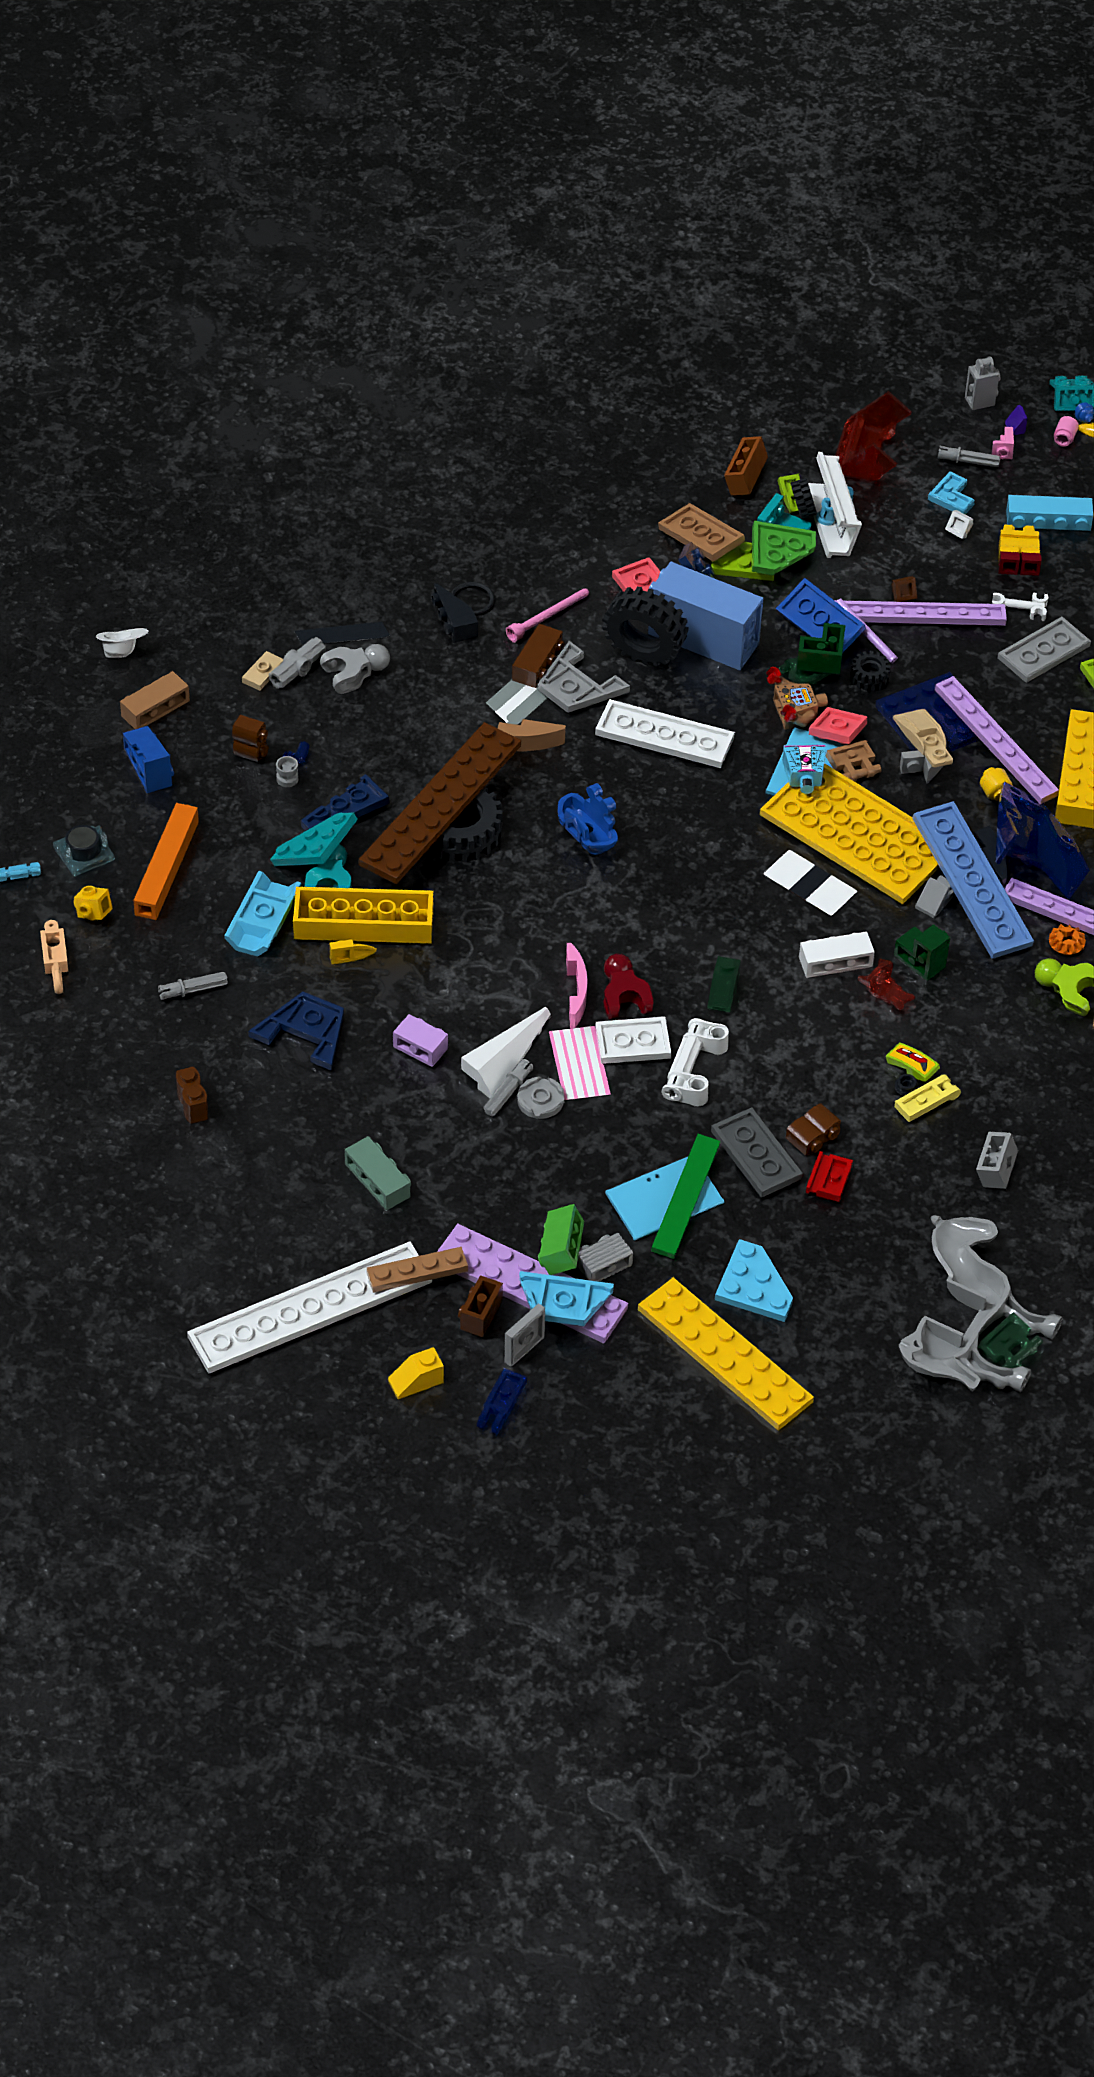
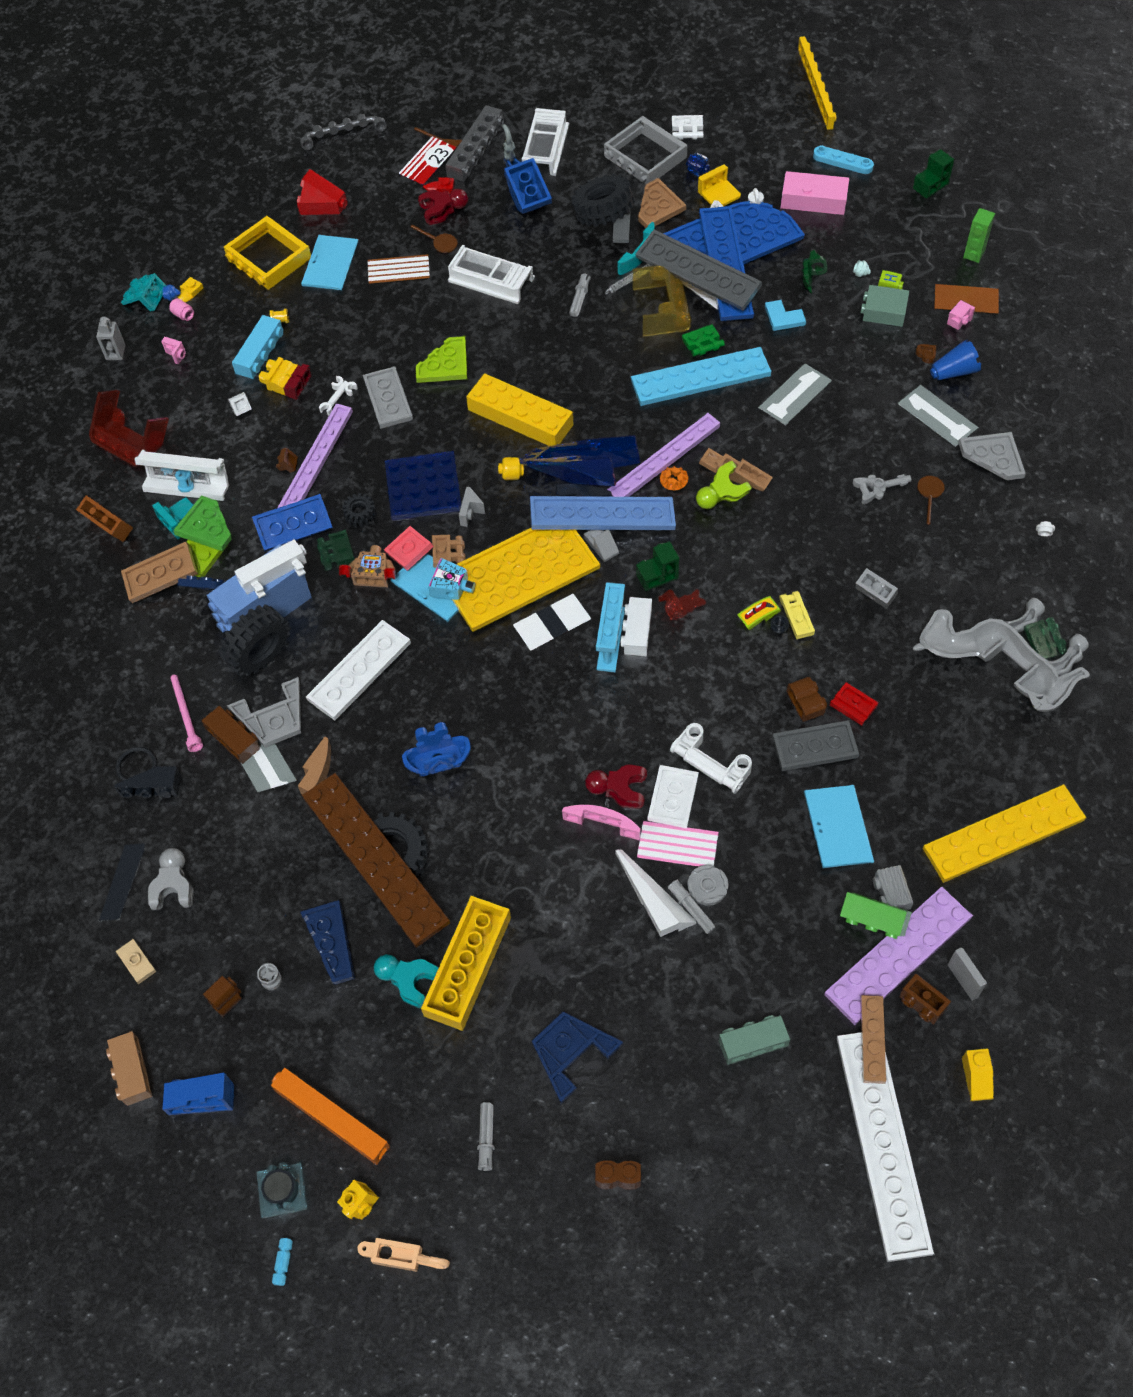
camera: 65 degrees left, 10 degrees up
white piece [96,628,149,658] -> none
medium azure piece [224,871,301,956] -> none
light grey piece [269,637,326,689] -> none
teal plate [270,812,358,866] -> none
clear blue arm [282,741,310,764] -> none
yellow plate [329,939,377,964] -> none
lavender brick [393,1014,448,1067] -> none
clear blue hinge [477,1368,527,1434] -> none
medium azure wing [519,1271,614,1326] -> none
coral plate [612,557,661,592] -> none
green tile [651,1134,720,1259] -> none
clear green slope [707,956,741,1012] -> none
medium azure plate [715,1239,793,1322] -> none
lime slope [777,474,800,514] -> none
black tyre [790,478,817,519] -> none
dark green brick [797,623,845,674] -> none
lavender bar [836,599,898,663] -> none
tan piece [893,709,953,768] -> none
medium azure tile [928,472,975,514] -> none
lavender plate [935,676,1059,804] -> none
light grey axle [938,446,1000,467] -> none
dark purple slope [1005,405,1028,435] -> none
none -> white brick [234,539,307,598]
none -> medium azure fence [596,583,625,672]

